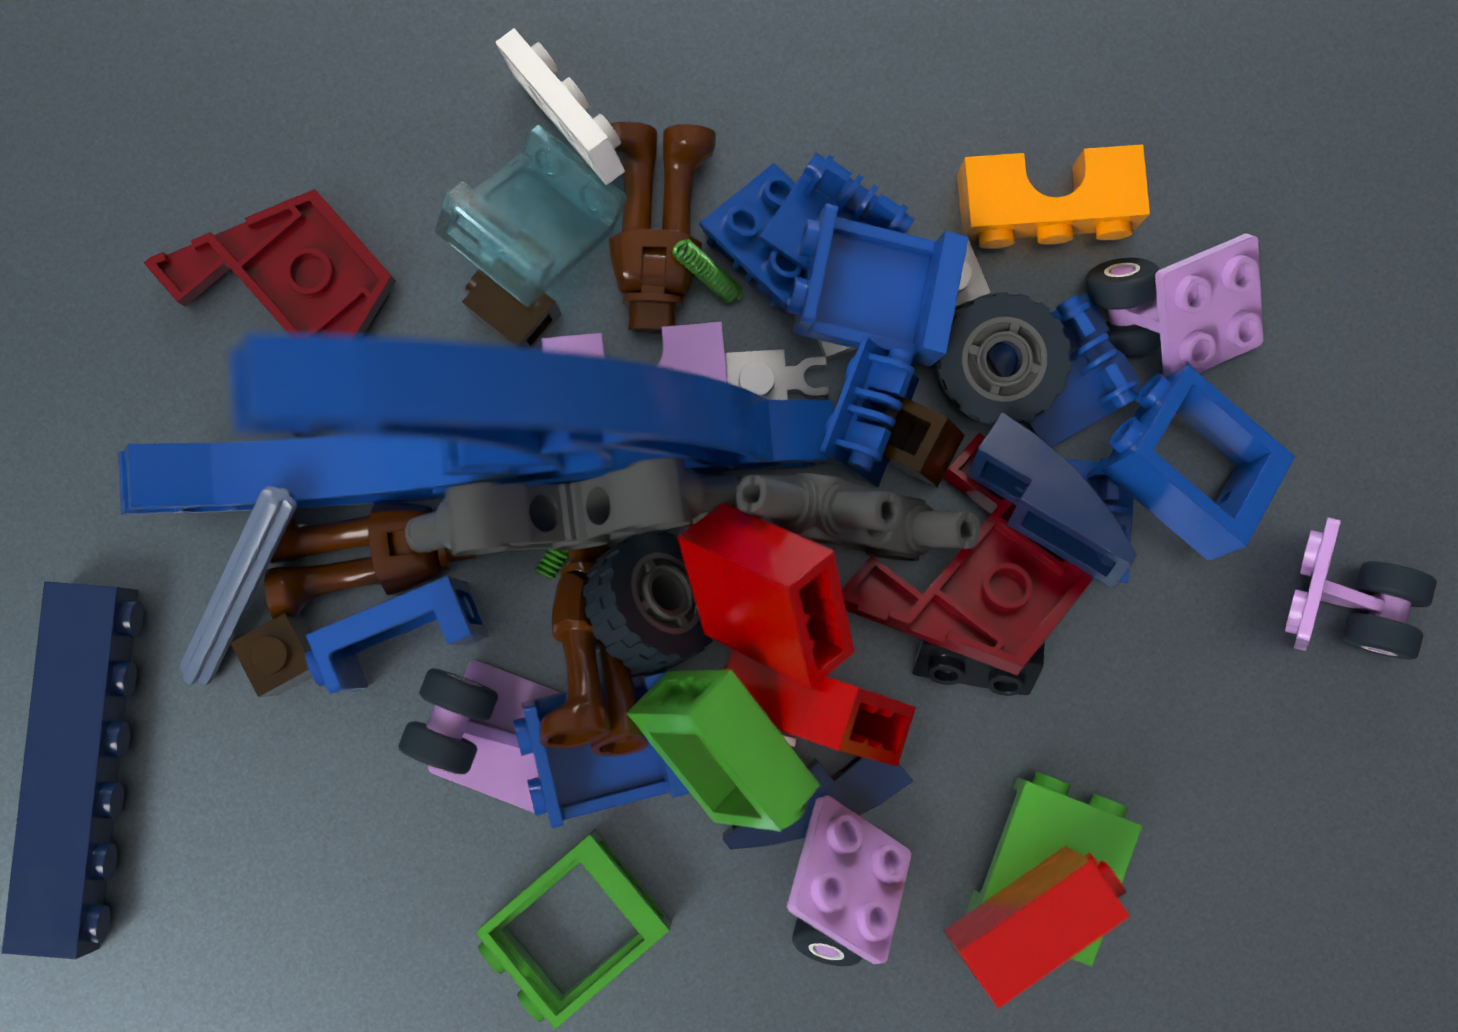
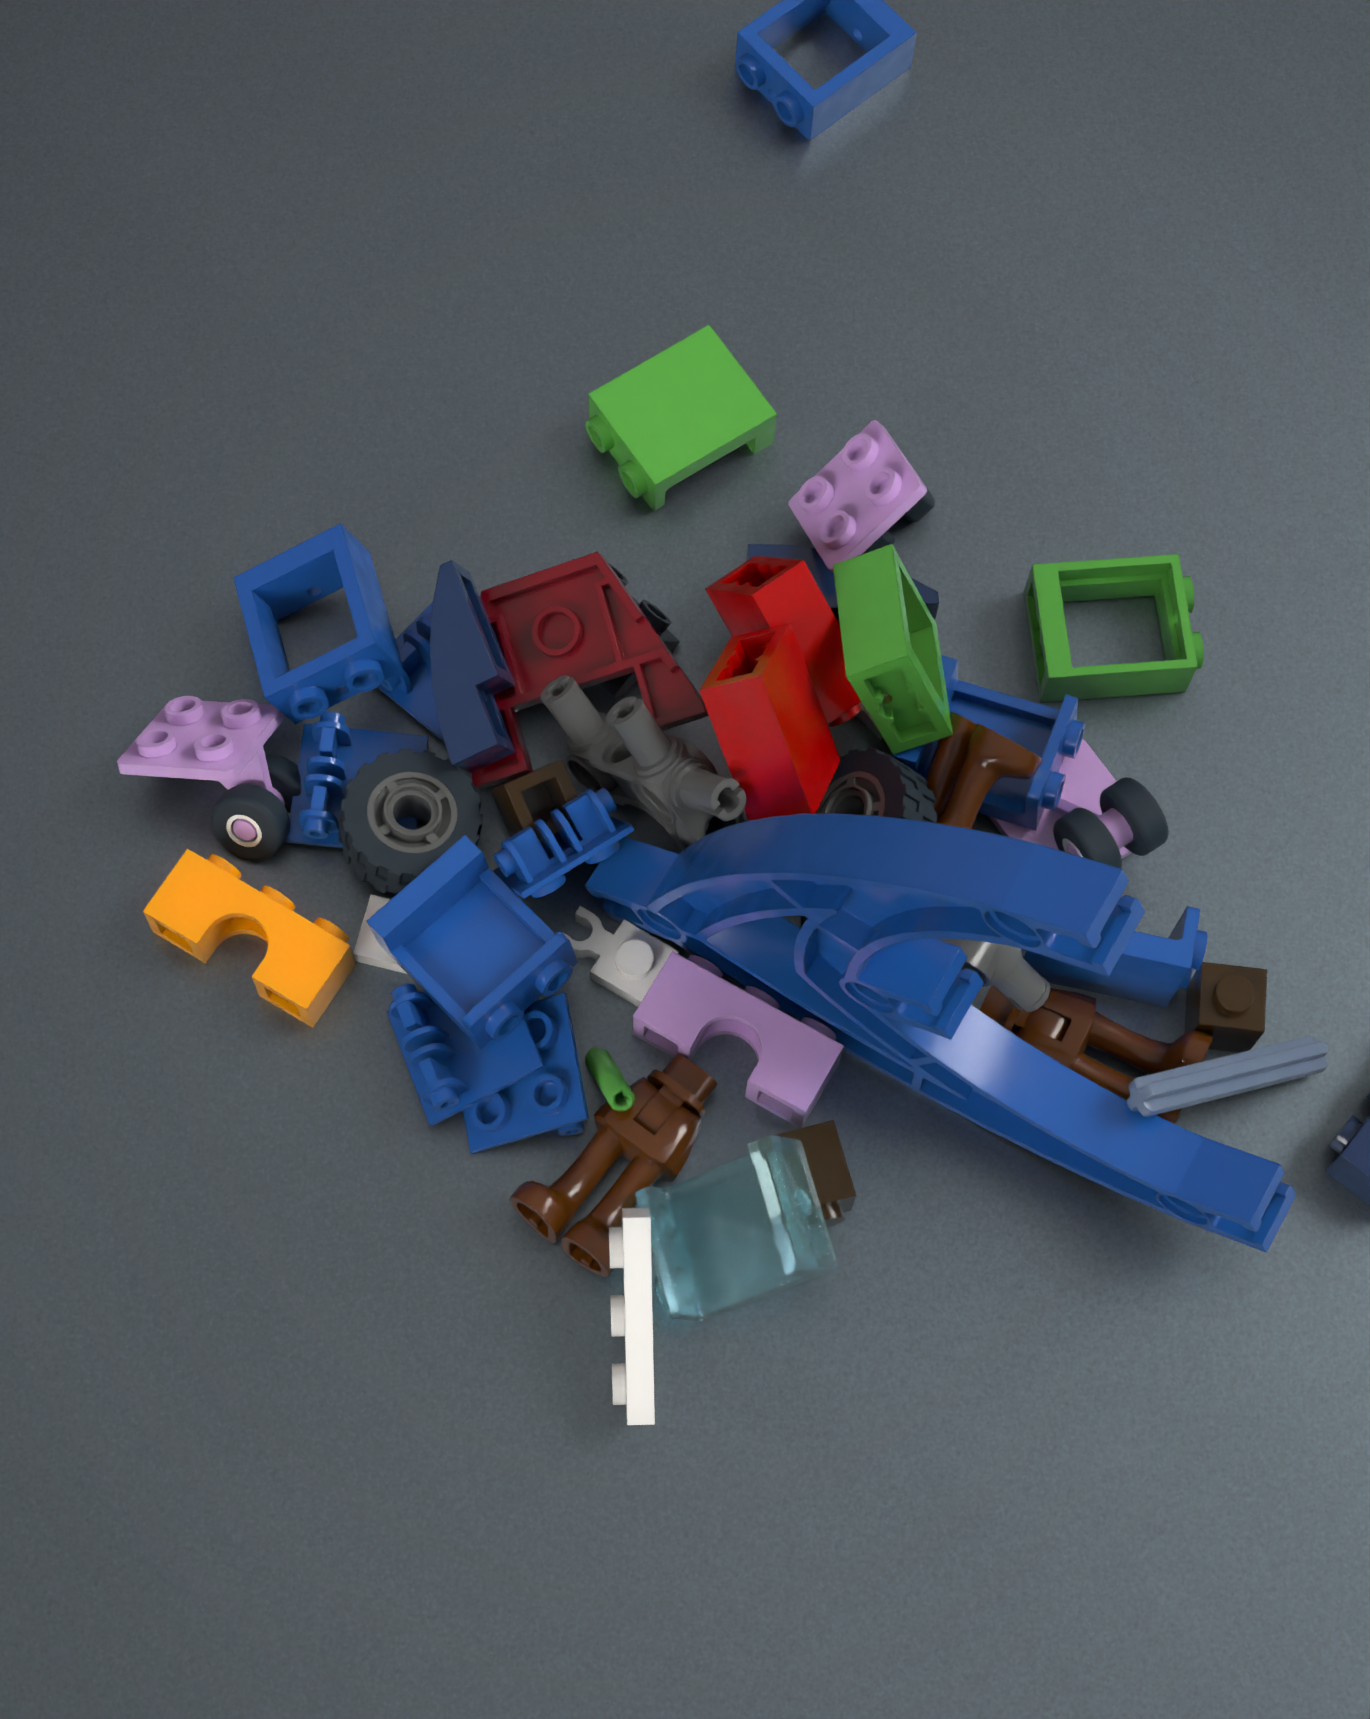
camera: 150 degrees left, 15 degrees down
dark red wing [144,189,396,437] -> none
red brick [943,846,1130,1009] -> none
plate [1285,517,1437,660] -> none

